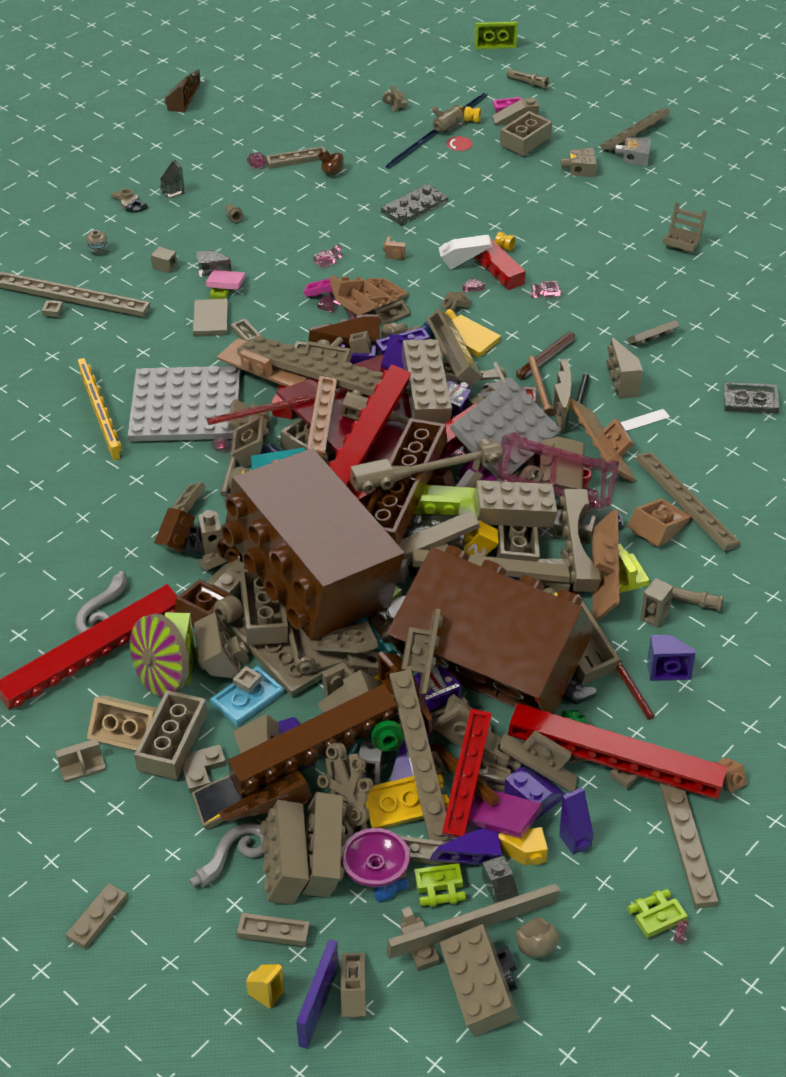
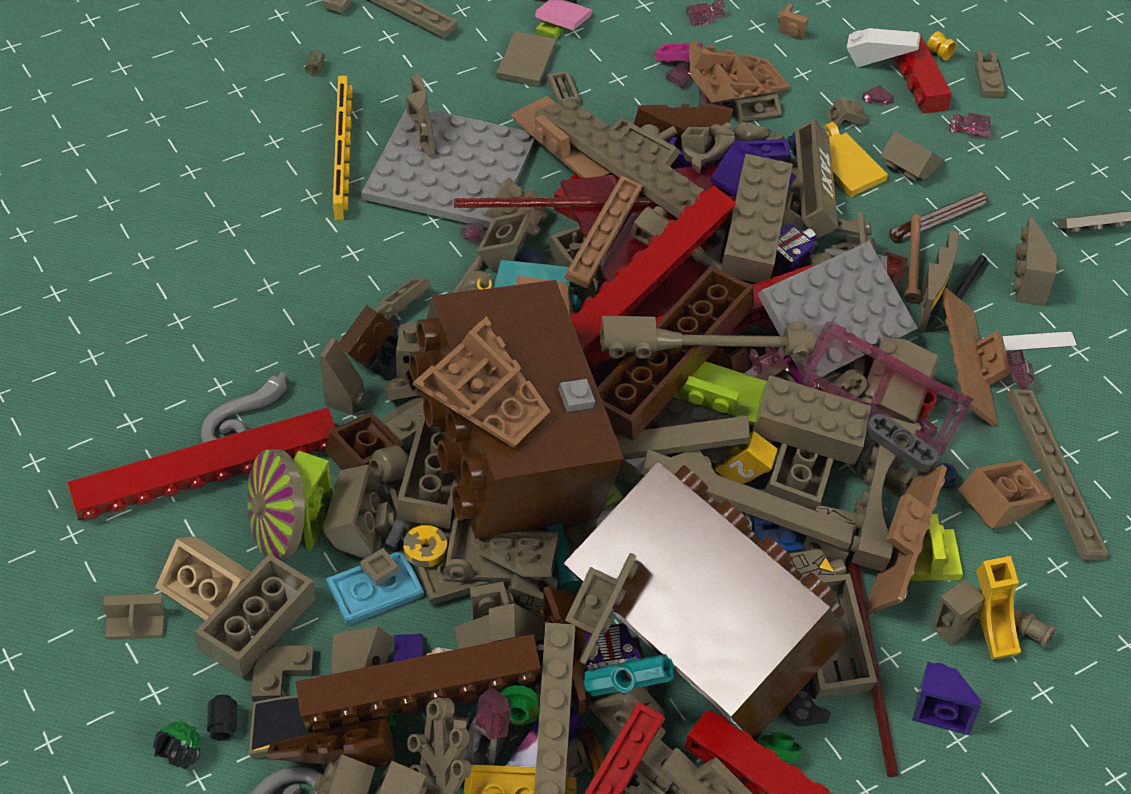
camera: 15 degrees right, 5 degrees up
none -> black piece [153,720,201,769]
none -> black brick [207,694,237,741]
none -> olive piece [305,50,325,76]
none -> dark tan slope [320,338,366,415]
none -> black tile [385,518,407,552]
none -> yellow piece [403,525,448,567]
none -> dark tan slope [406,74,436,157]
none -> medium nougat wedge [412,316,550,448]
none -> clear pink piece [475,687,511,739]
none -> light grey plate [558,379,595,412]
none -> teal piece [584,654,675,696]
none -> dark tan animal [684,122,735,174]
none -> clear pink piece [749,347,778,374]
none -> dark grey beam [866,414,938,472]
none -> dark tan slope [880,131,945,181]
none -> dark tan hinge [975,50,1005,97]
none -> yellow arch [976,556,1021,660]
none -> clear pink piece [1006,350,1035,389]

